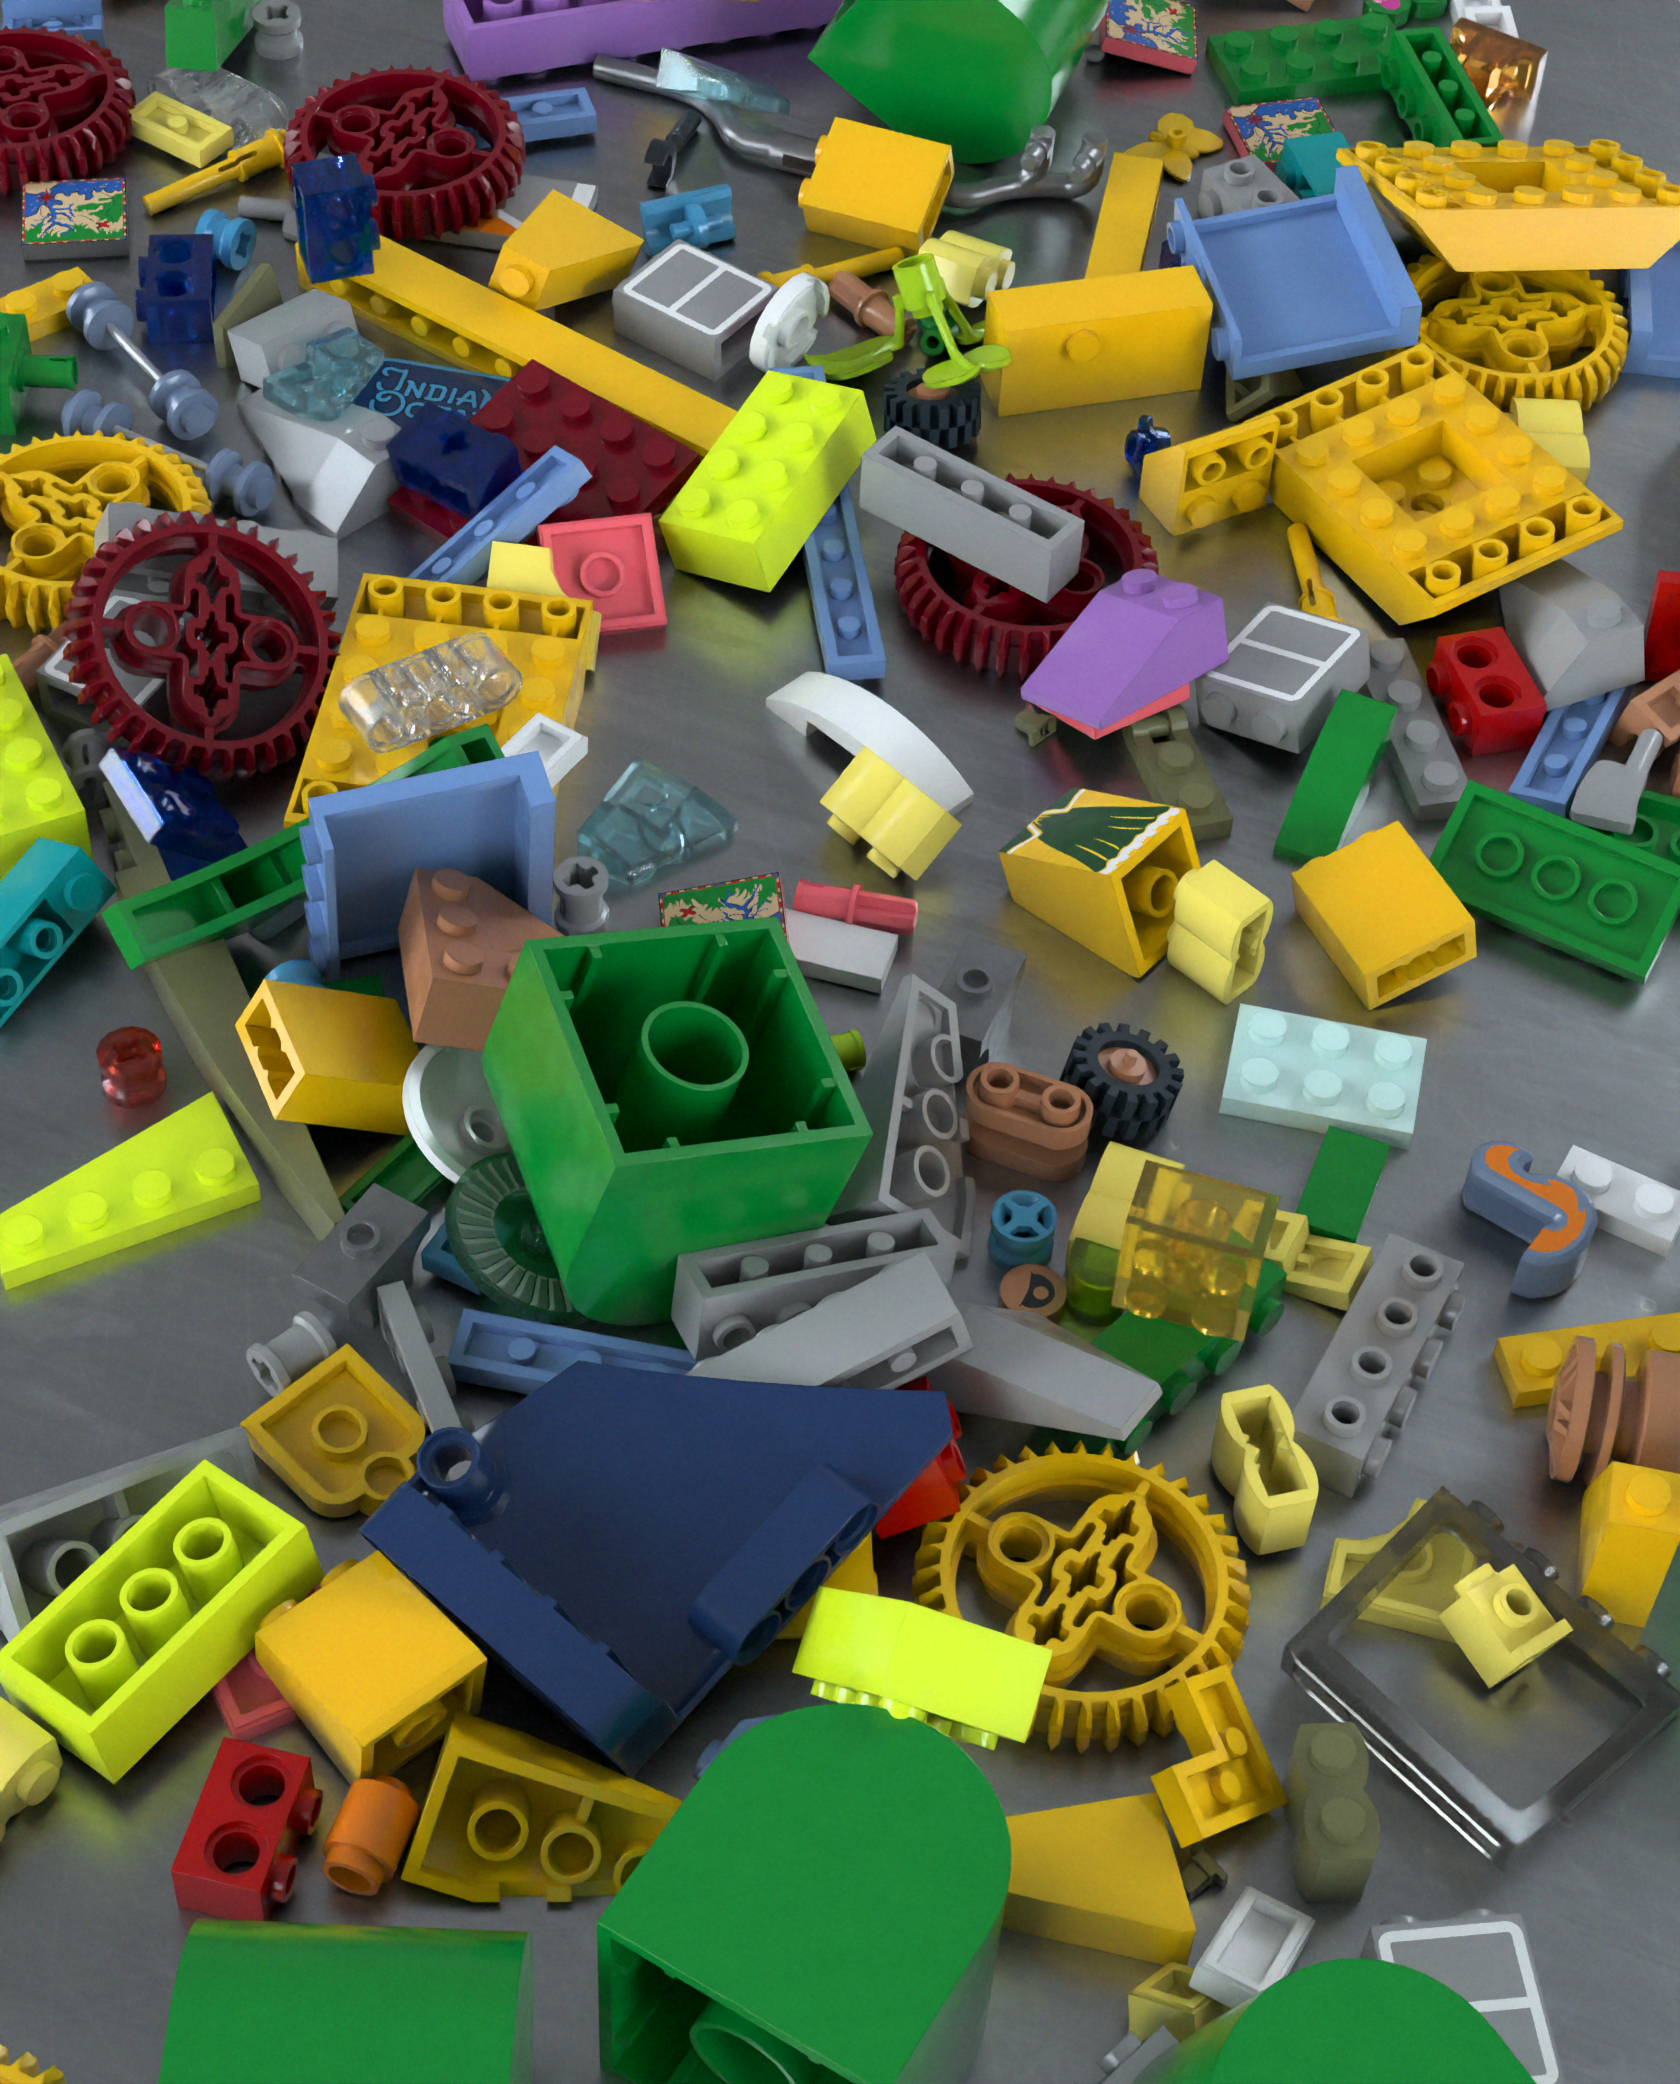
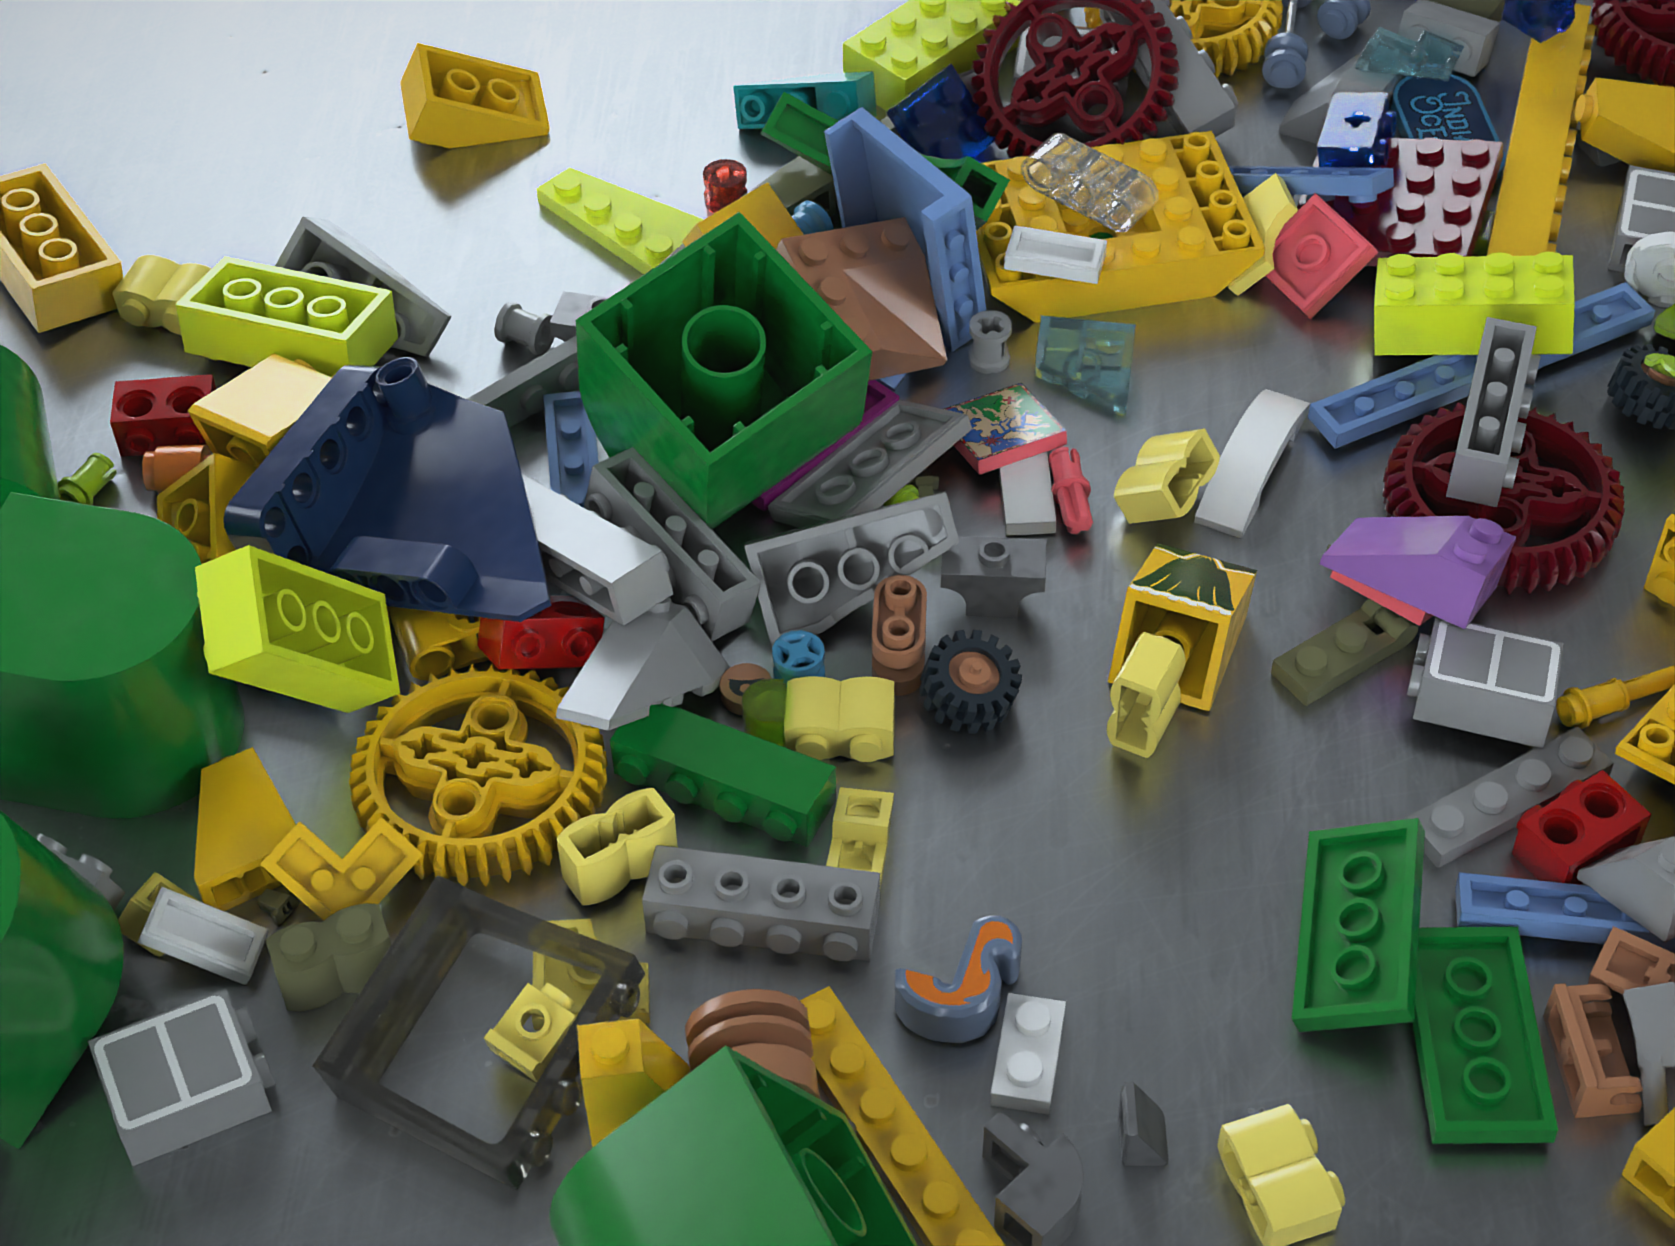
camera: 75 degrees right, 0 degrees up
yellow plate [240,1343,425,1518] -> none
clear yellow brick [1111,1160,1281,1342] -> none
light aqua plate [1219,1003,1427,1150] -> none
green slope [1273,689,1398,863] -> none
yellow brick [1291,820,1477,1011] -> none
green tile [1295,1125,1391,1244] -> none
light grey piece [1569,728,1663,835] -> none

